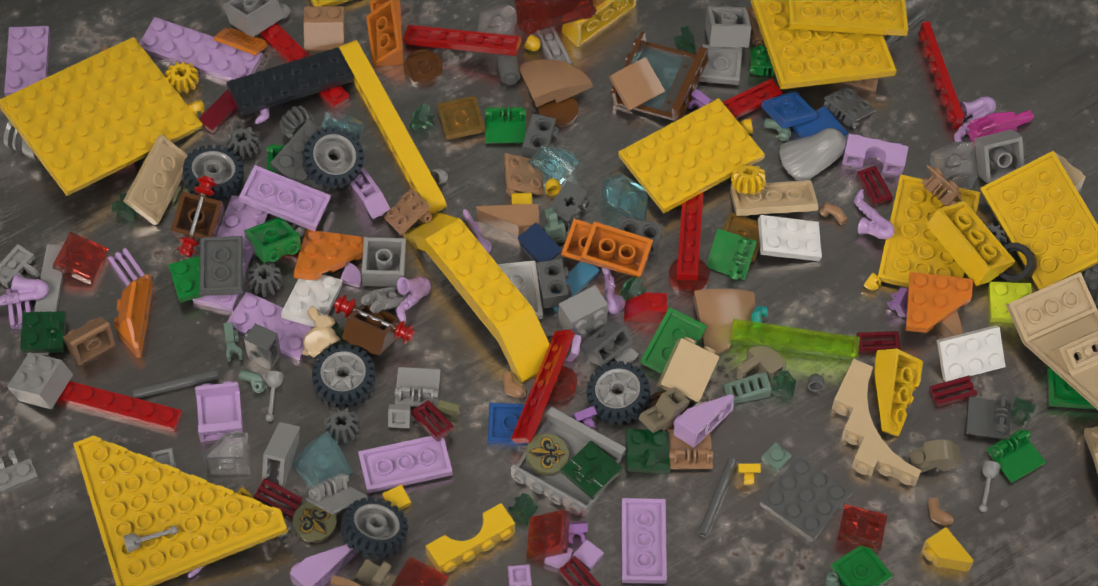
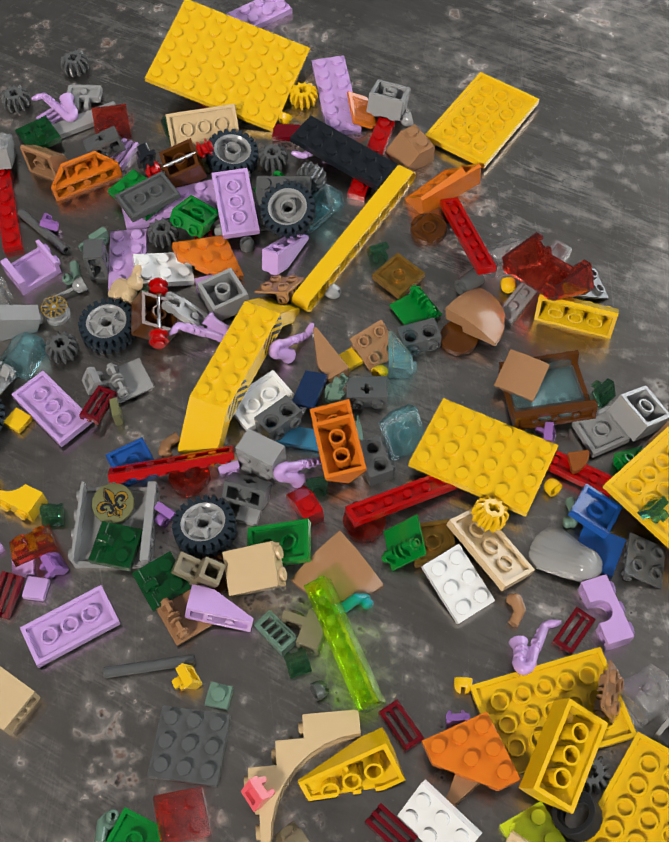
camera: 65 degrees right, 0 degrees up
none -> medium lavender tile [39,213,59,231]
none -> light grey wheel [41,296,71,326]
none -> dark grey brick [83,126,126,158]
none -> black hips [136,142,157,173]
none -> dark grey hinge [240,236,255,252]
none -> coral tile [241,775,275,812]
none -> dark orange tile [567,450,589,474]
none -> clear green tile [637,496,669,523]

